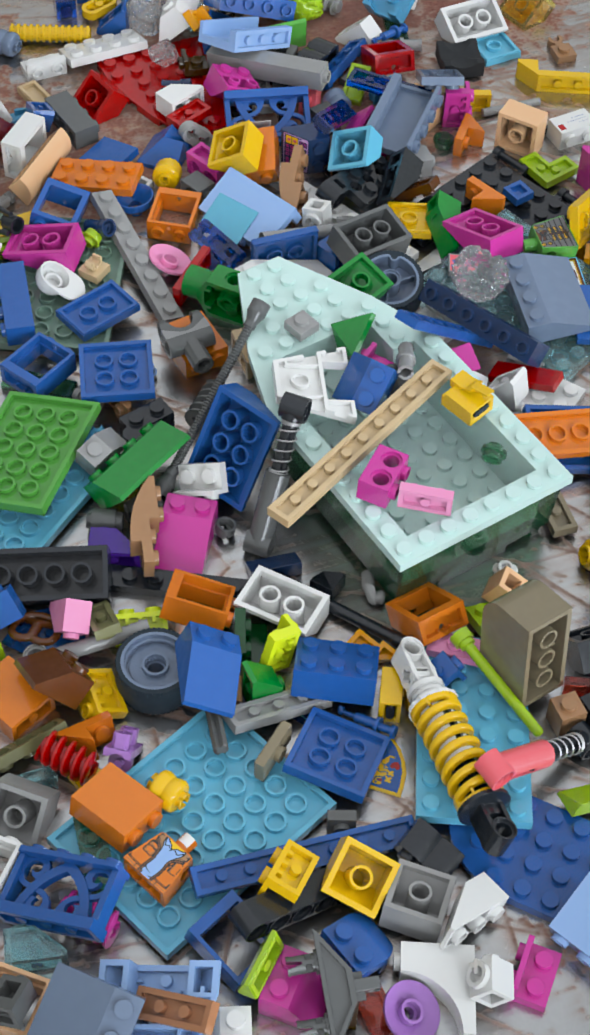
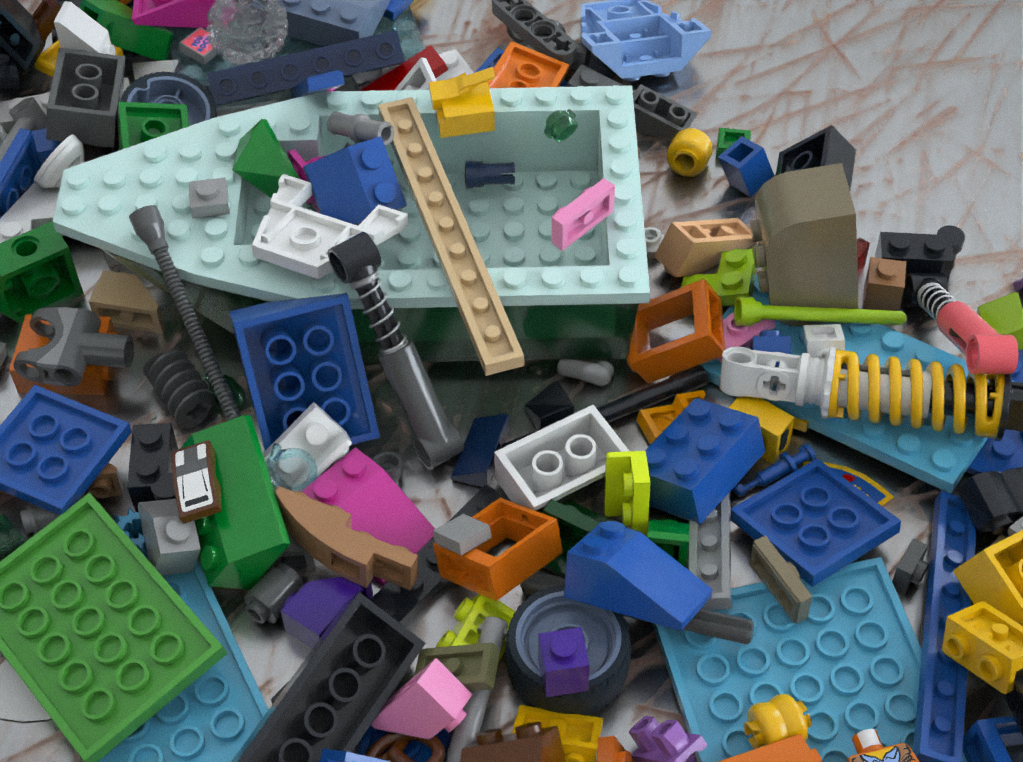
camera: 55 degrees left, 0 degrees up
dark pink brick [356,444,411,509] -> none
none -> white piece [34,134,85,188]
none -> white slope [54,1,116,55]
none -> slope [172,440,222,524]
none -> clear light blue piece [266,443,318,492]
none -> light grey tile [433,514,492,556]
none -> dark blue pin [465,161,515,189]
none -> dark purple brick [538,627,589,697]
none -> white bracket [803,324,845,359]

